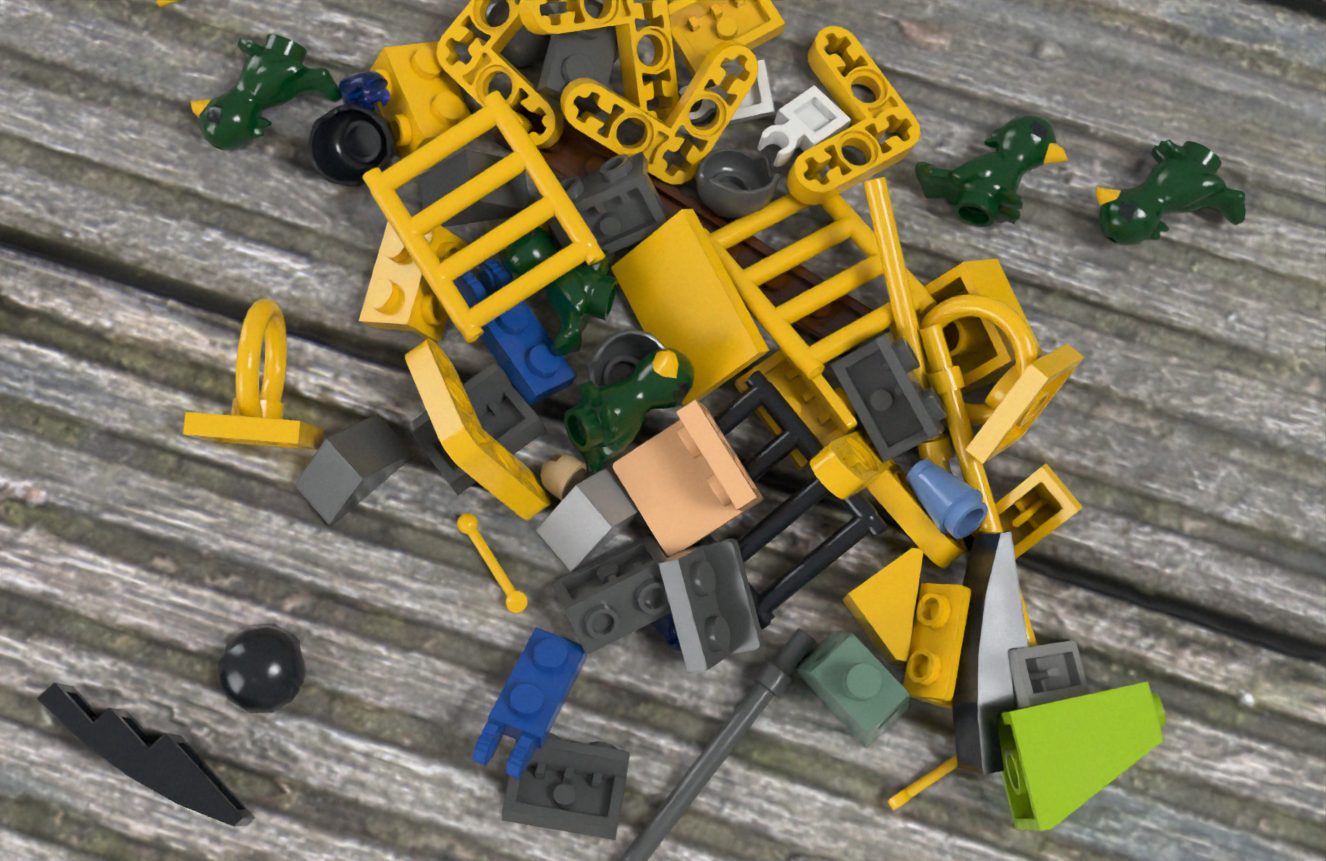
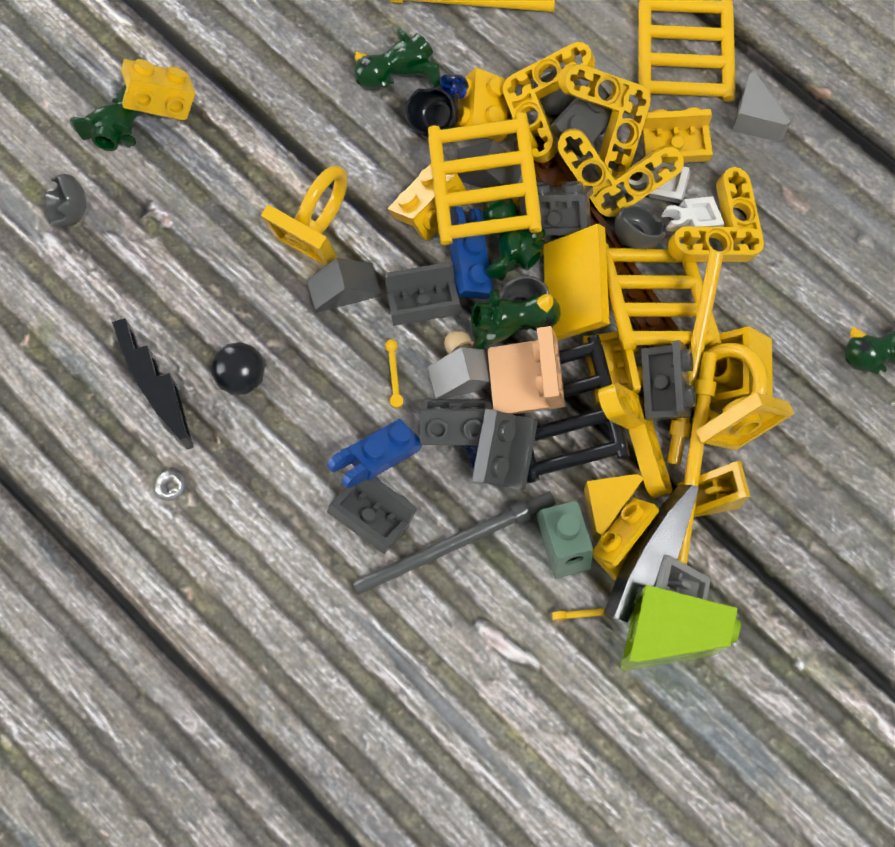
camera: 30 degrees right, 5 degrees down
yellow beam [405,338,551,521] -> none
medium blue cone [906,459,988,539] -> none
dark green animal [915,114,1068,227] -> none

